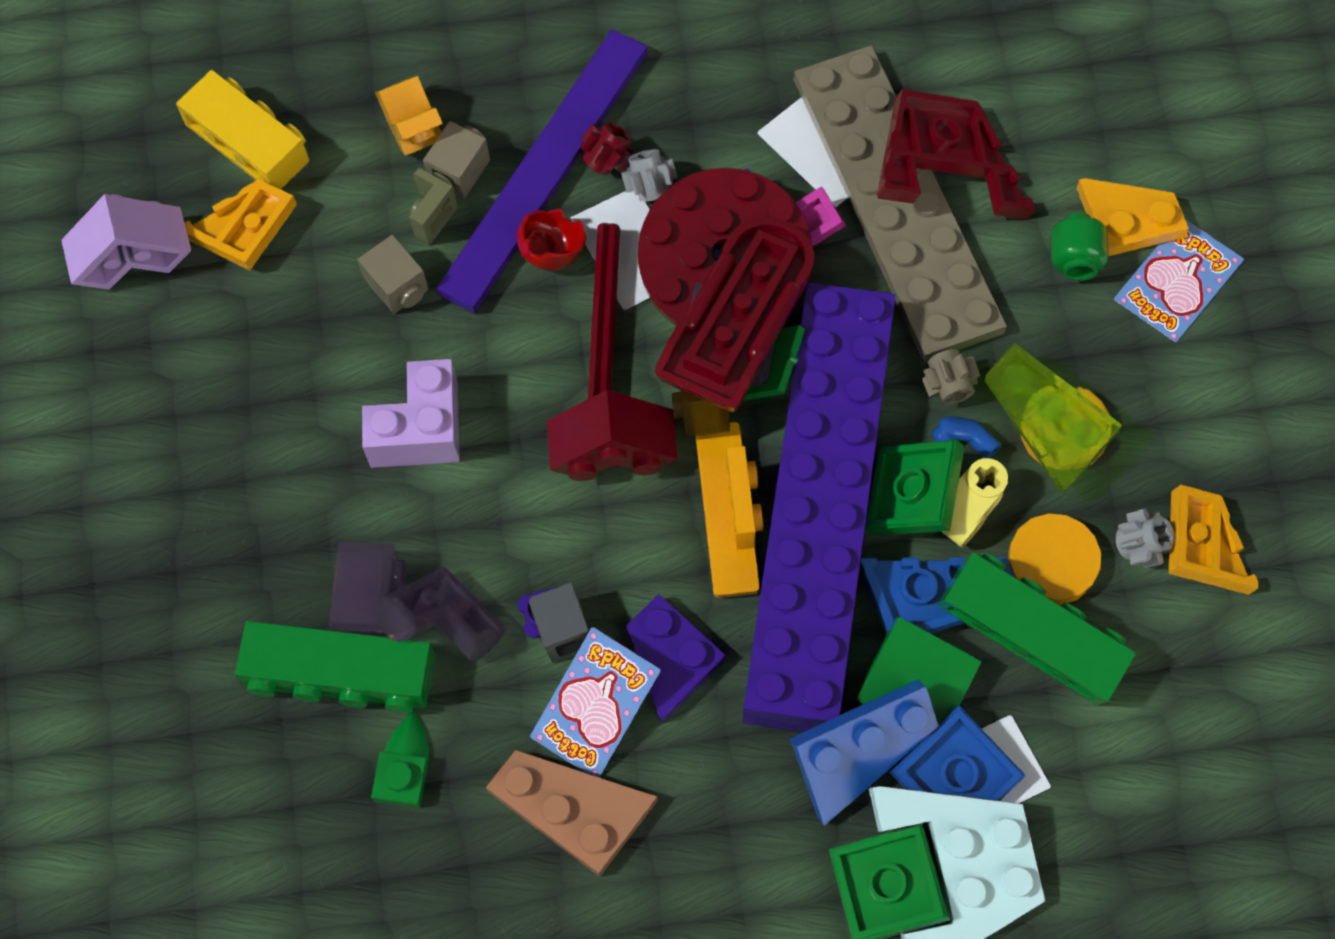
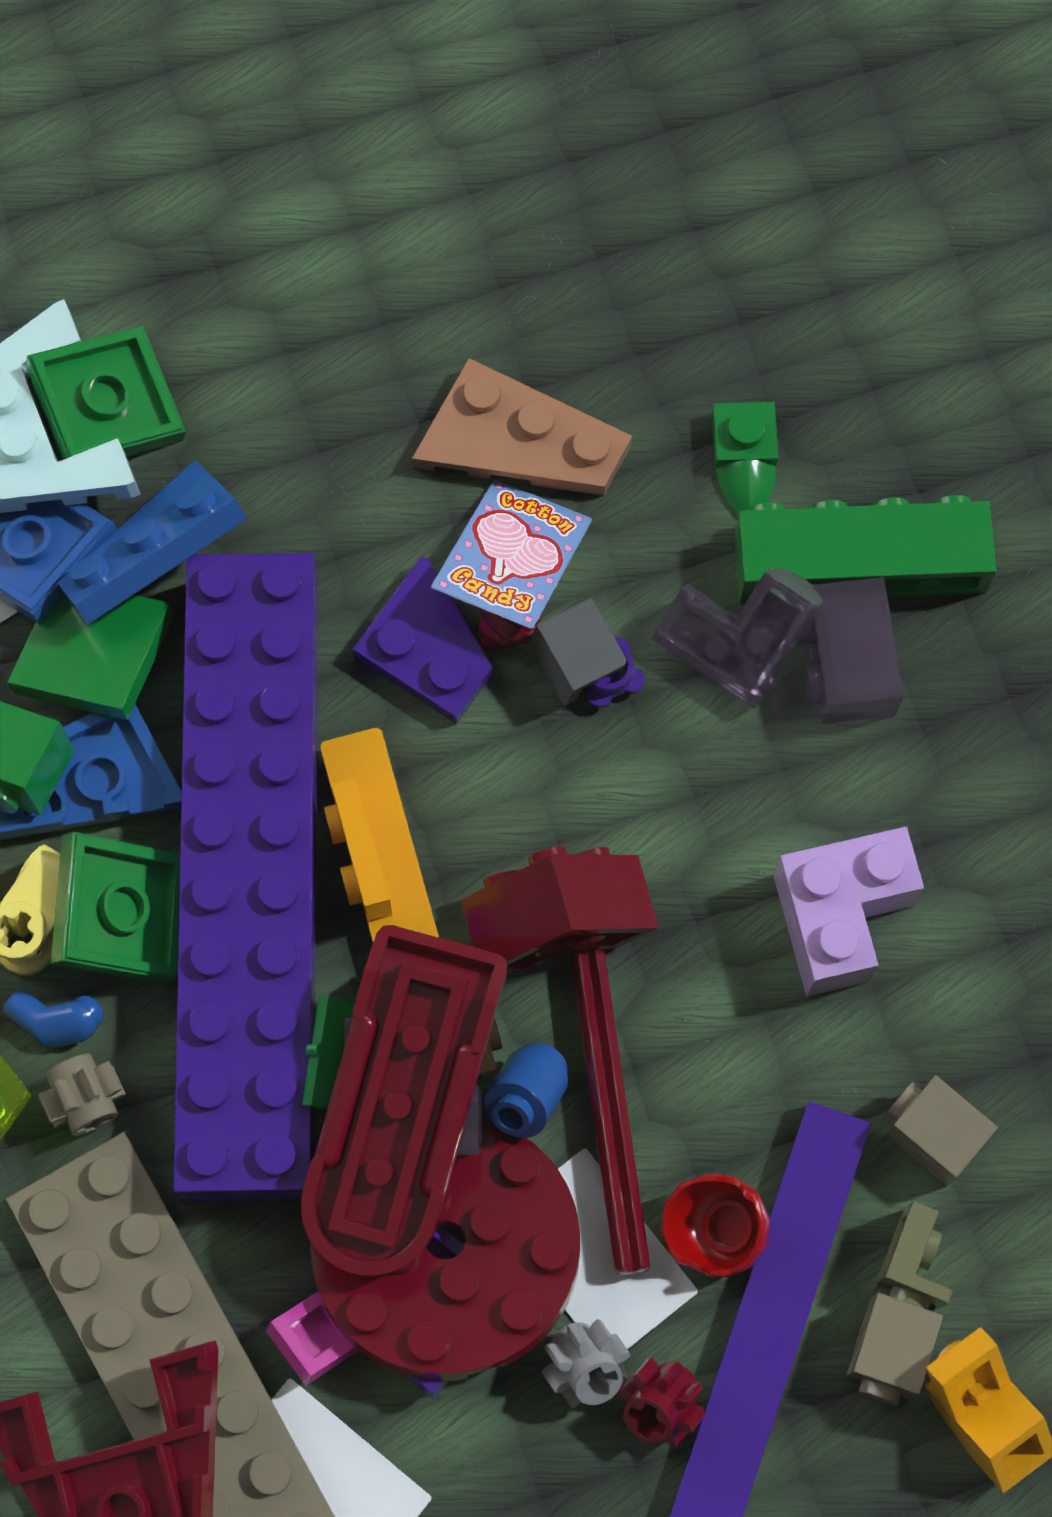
camera: 165 degrees right, 5 degrees up
none -> blue brick [484,1043,568,1138]

